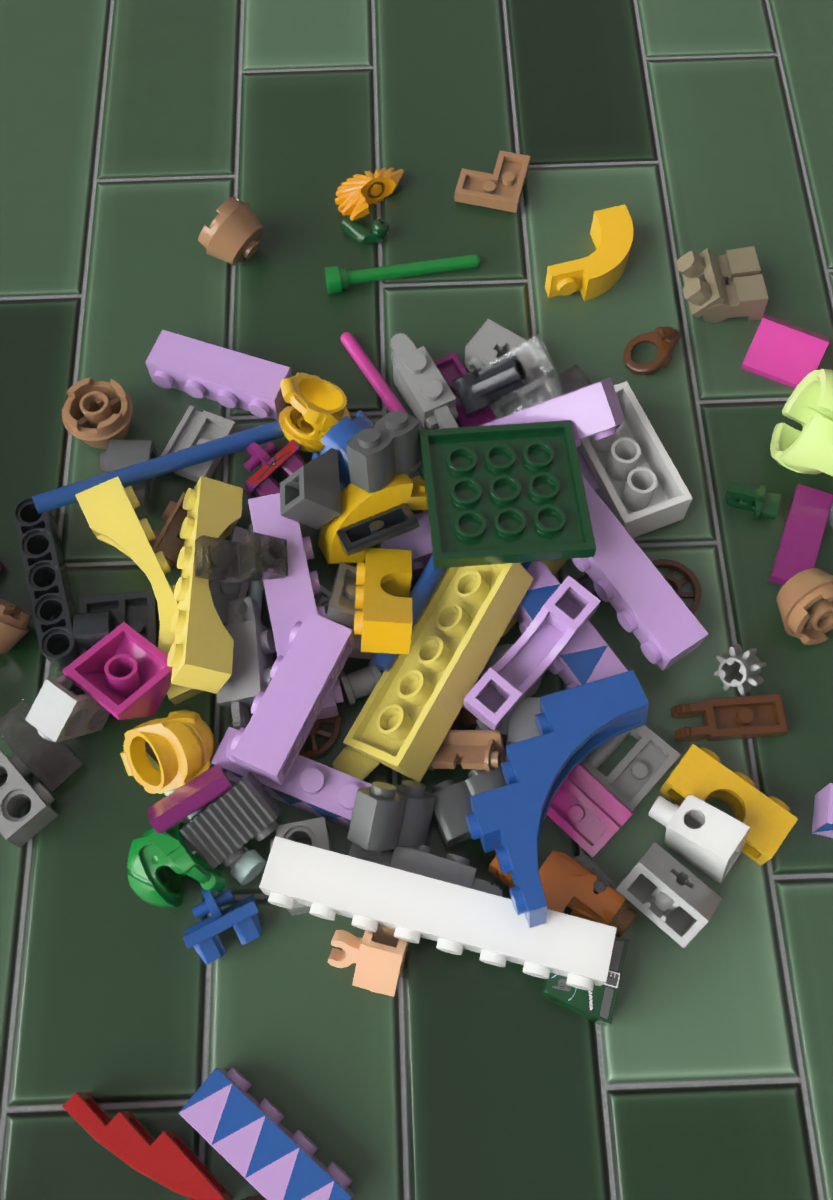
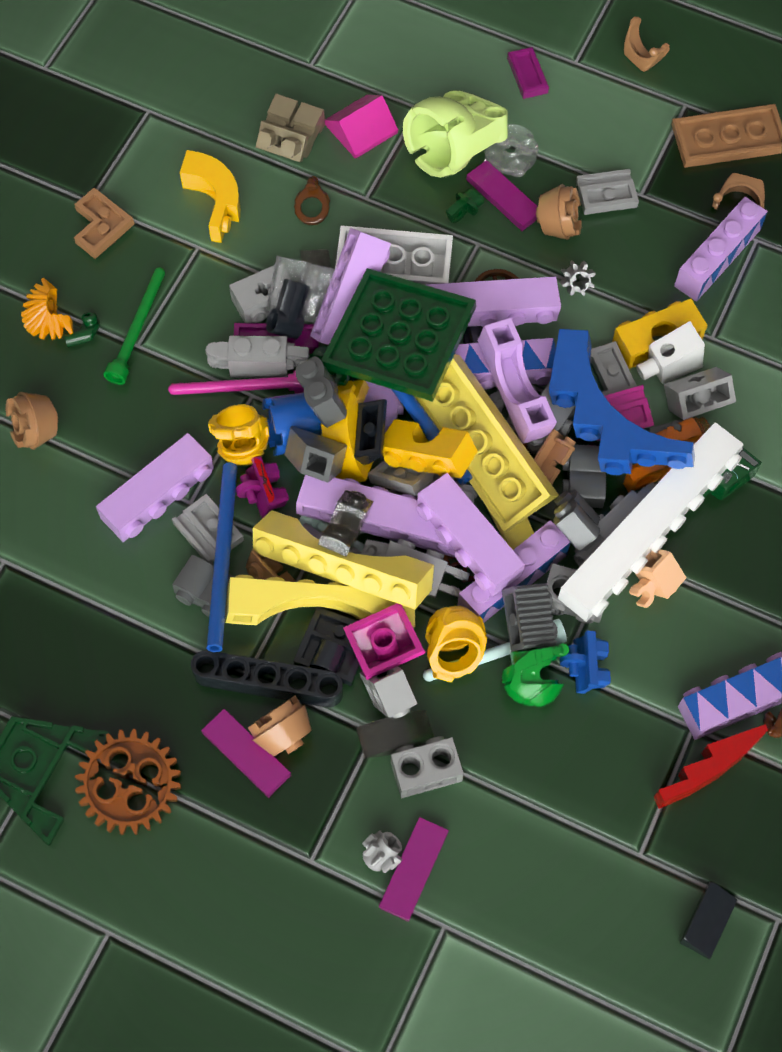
camera: 65 degrees left, 0 degrees up
medium nougat cone [62,377,133,449] -> none
magenta tile [147,763,231,834] -> none
reddish brown hinge [671,694,789,742] -> none

